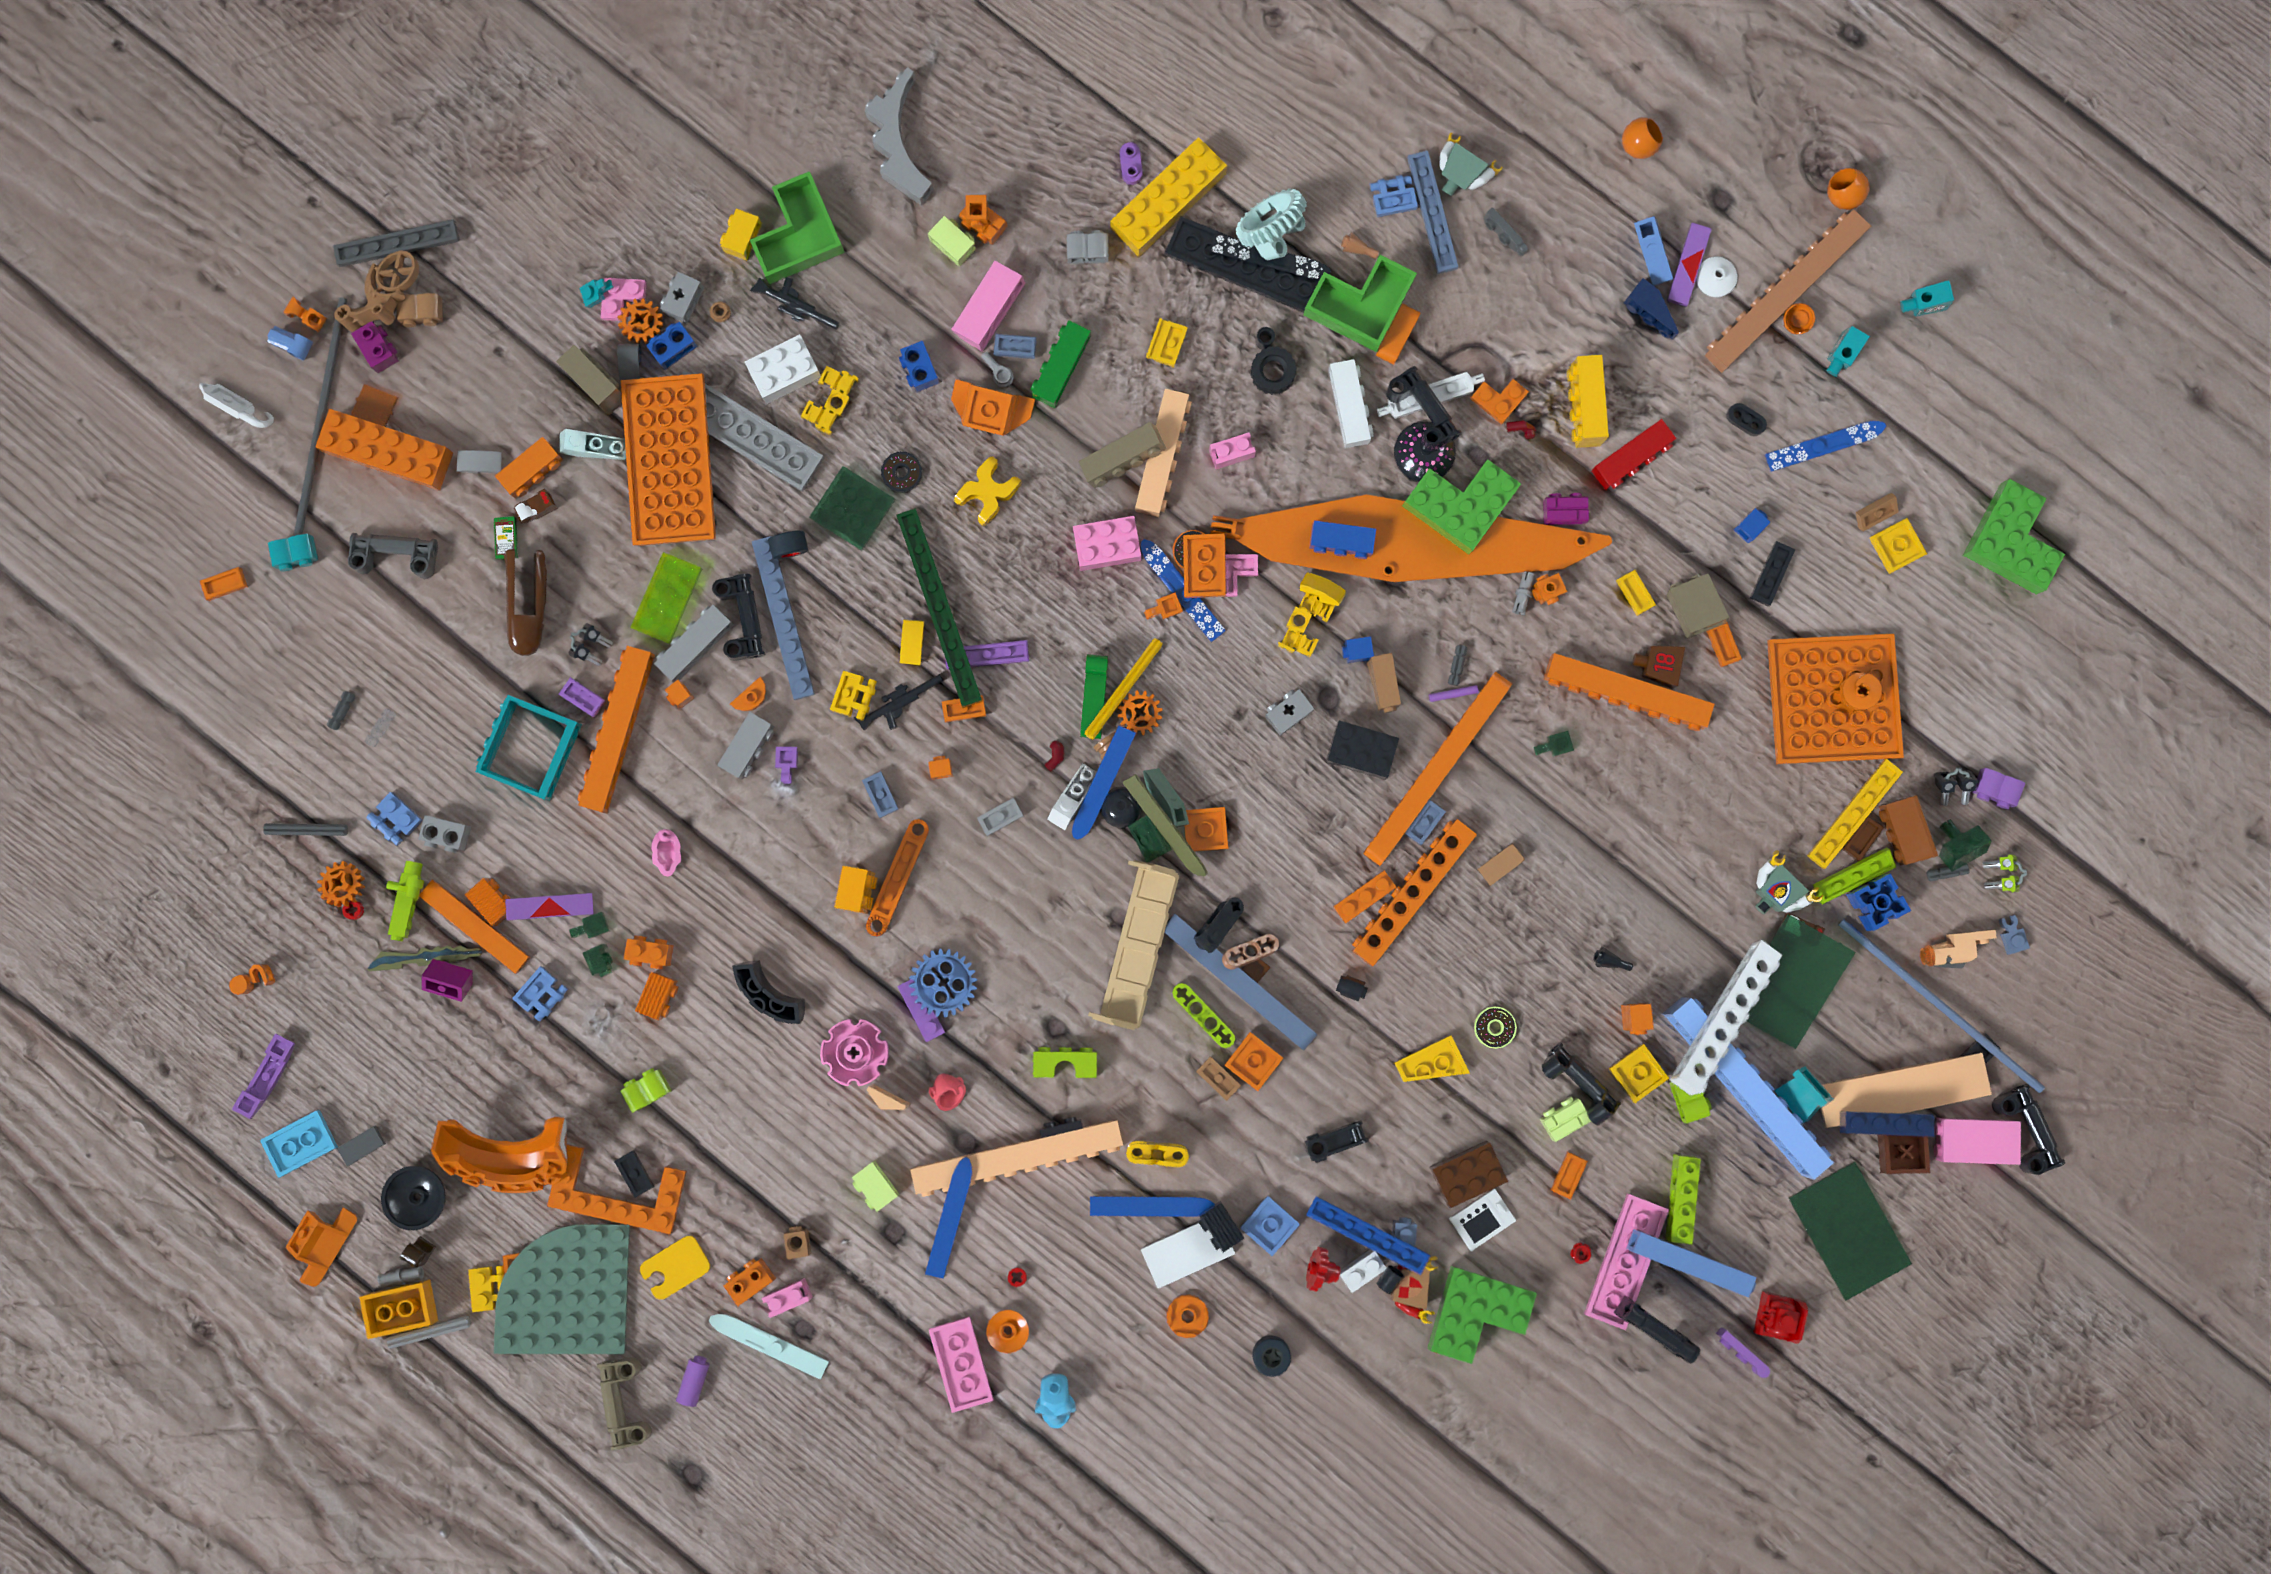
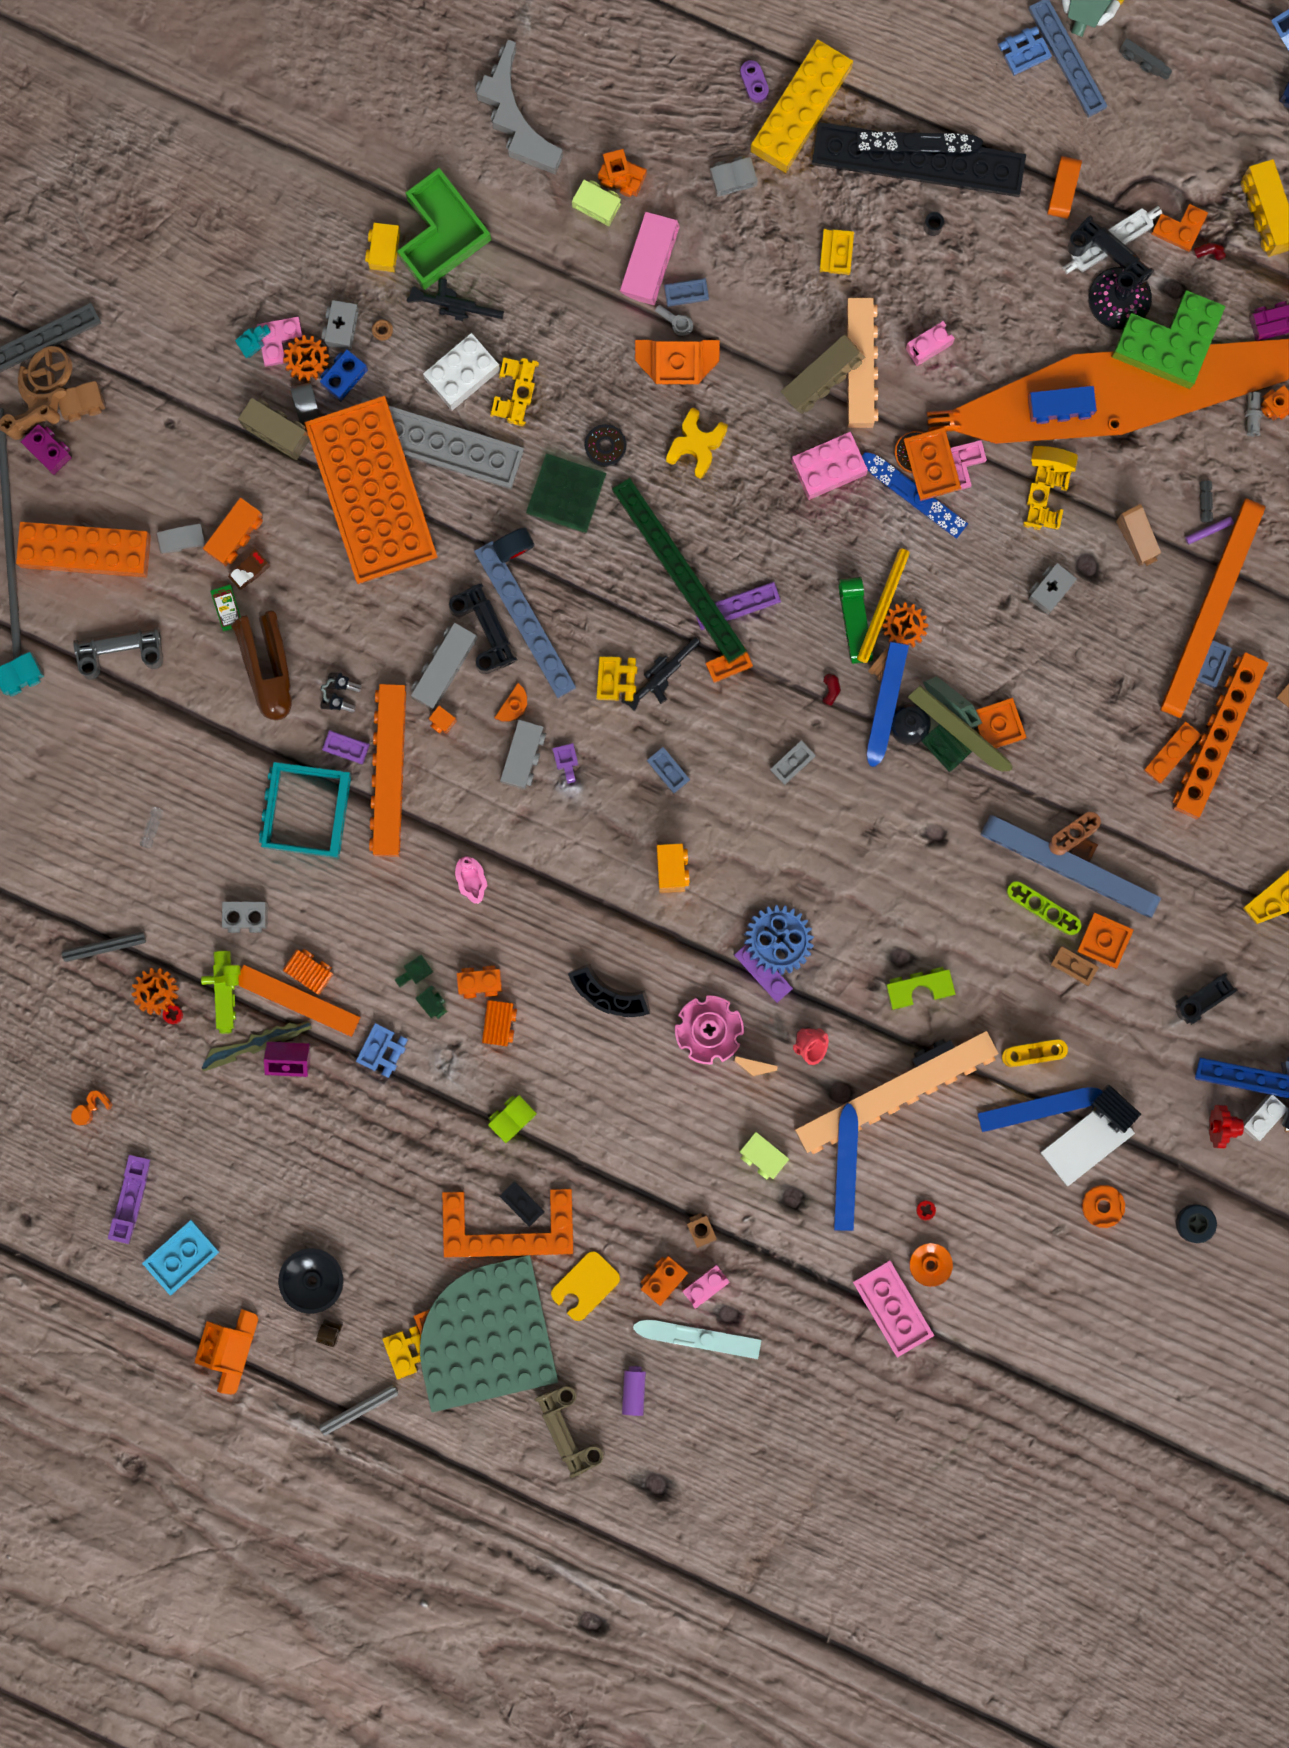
camera: 15 degrees left, 0 degrees up
dark grey axle [327,691,355,730] -> none
dark grey tile [337,1126,386,1167] -> none
clear orange piece [351,384,398,427] -> none
light orange brick [359,1279,438,1339] -> none
medium blue plate [366,792,423,846] -> none
light grey pin [378,1266,424,1288] -> none
orange windscreen [431,1117,567,1193] -> none
medium lavender tile [505,893,594,921] -> none
light aqua slope [558,429,626,460] -> none
clear neon green plate [630,552,702,644] -> none
orange plate [866,819,929,937] -> none
blue brick [899,341,940,392] -> none
yellow slope [900,619,924,665] -> none
orange plate [928,756,953,780] -> none
green brick [1031,320,1091,409] -> none
medium azure head [1035,1373,1076,1429] -> none
white slope [1047,763,1096,830] -> none
tan piece [1088,860,1179,1030] -> none
orange plate [1144,593,1183,620] -> none
black piece [1194,897,1244,953] -> none
light aqua piece [1236,189,1307,260] -> none
medium blue plate [1240,1195,1300,1256] -> none
black tyre [1251,346,1297,395] -> none
bright green piece [1303,255,1417,352] -> none
black brick [1325,720,1399,780] -> none
white brick [1328,359,1373,448] -> none
black brick [1336,975,1368,1002] -> none
nougat cone [1341,232,1379,259] -> none
blue brick [1342,636,1374,663] -> none

